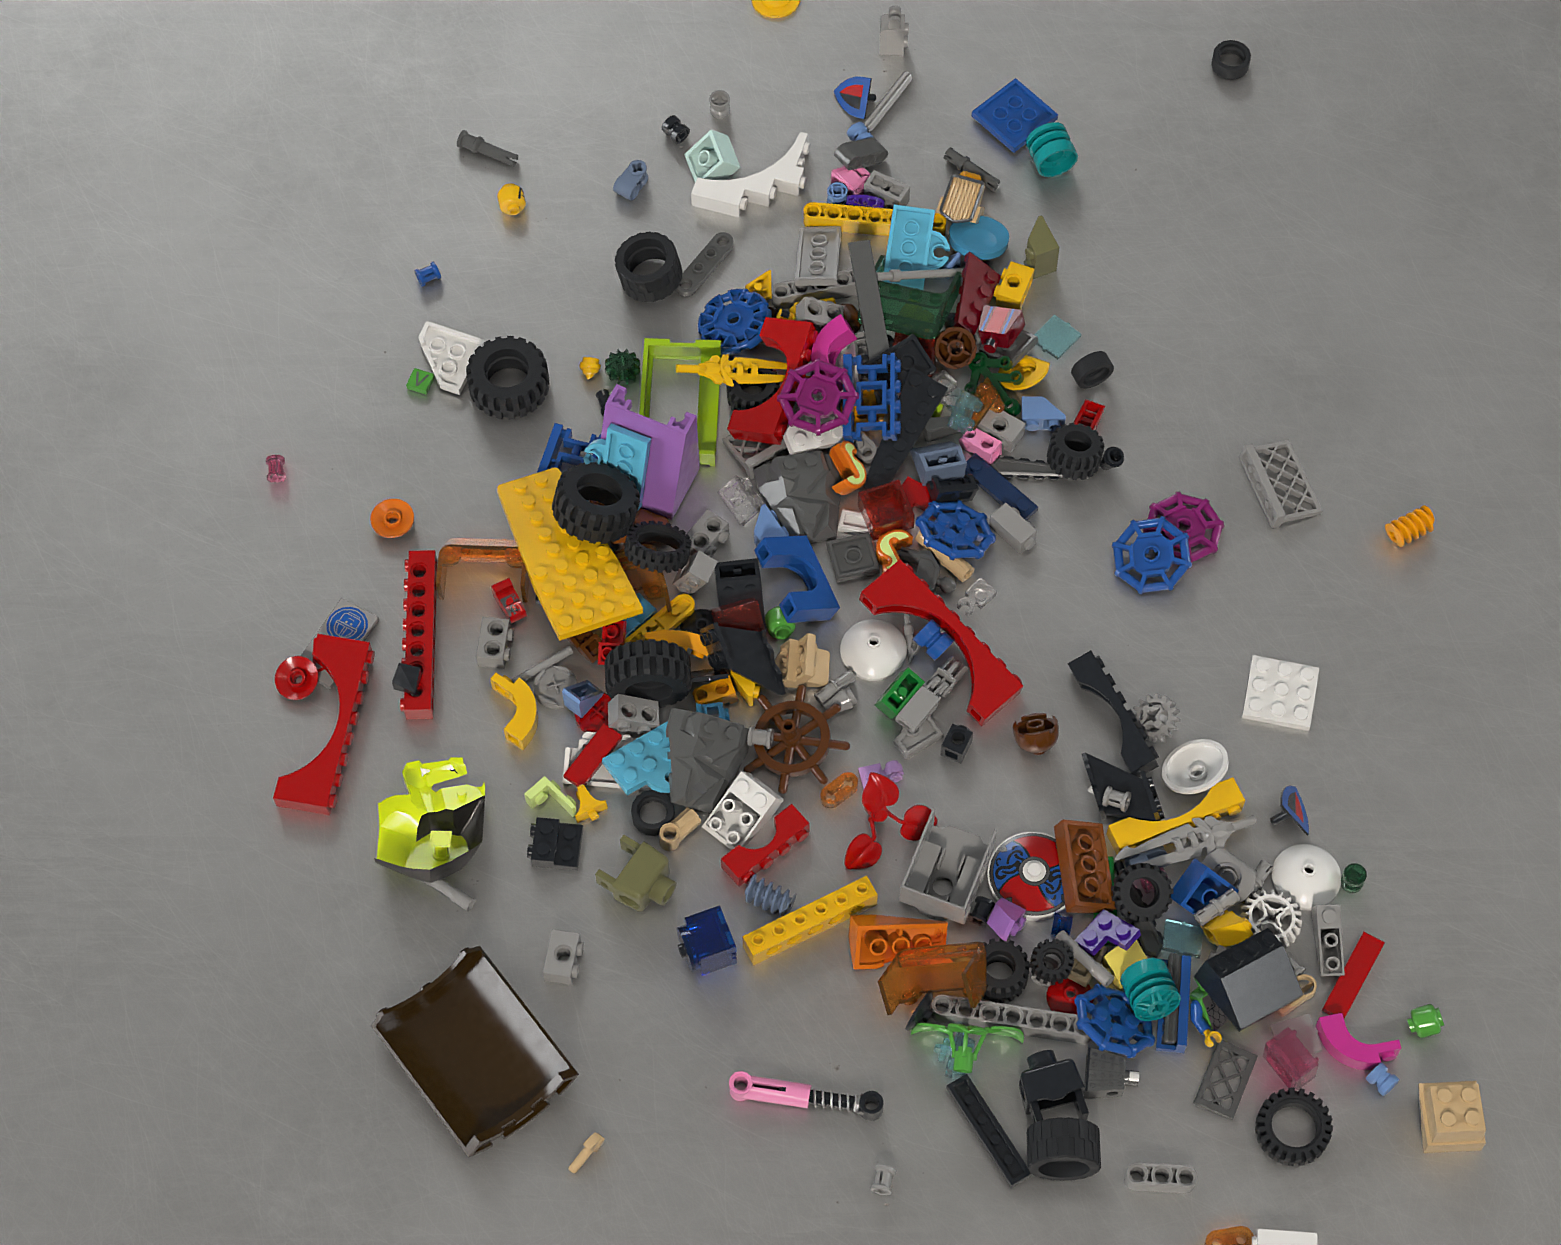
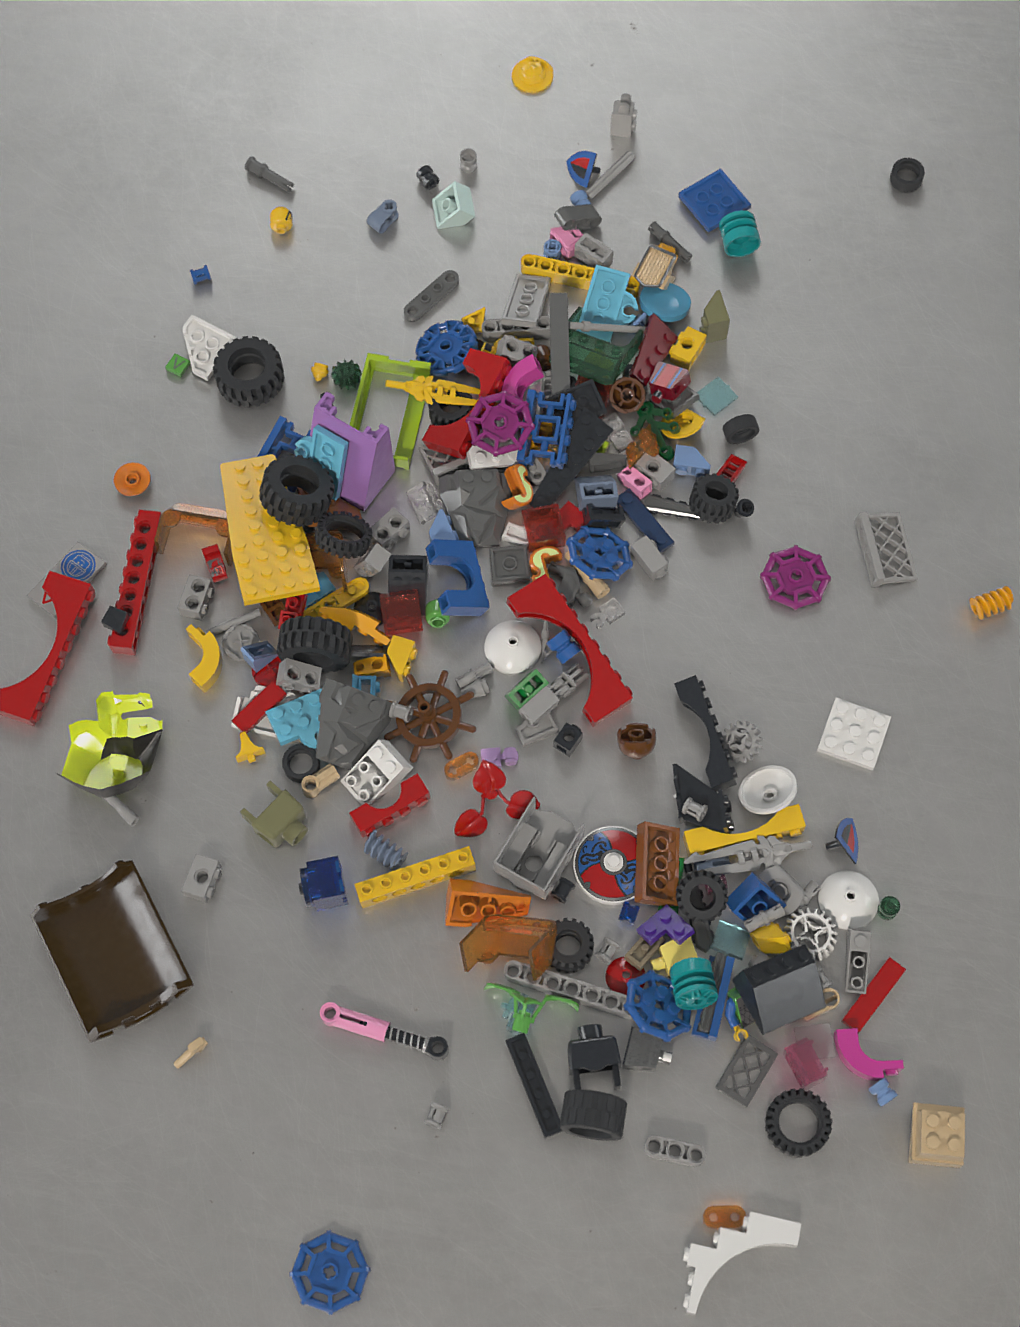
camera: 10 degrees right, 5 degrees up
clear pink bush [265,455,286,483] -> none
red dish [275,656,319,700] -> none
yellowish green bracket [524,776,577,817] -> none
black plate [527,817,583,871] -> none
black tyre [614,231,683,302] -> none
white arch [691,132,811,217] -> none
black piece [700,622,786,696] -> none
tan piece [775,633,830,688] -> none
dark purple wheel [846,195,885,208] -> none
black dish [905,989,934,1031] -> none
clear light blue hips [947,390,983,434] -> none
medium lavender slope [987,898,1027,941] -> none
black tyre [1030,939,1074,985] -> none
light grey piece [1055,930,1115,987] -> none
blue plate [1111,516,1193,595] -> none
bright green head [1407,1004,1444,1038] -> none

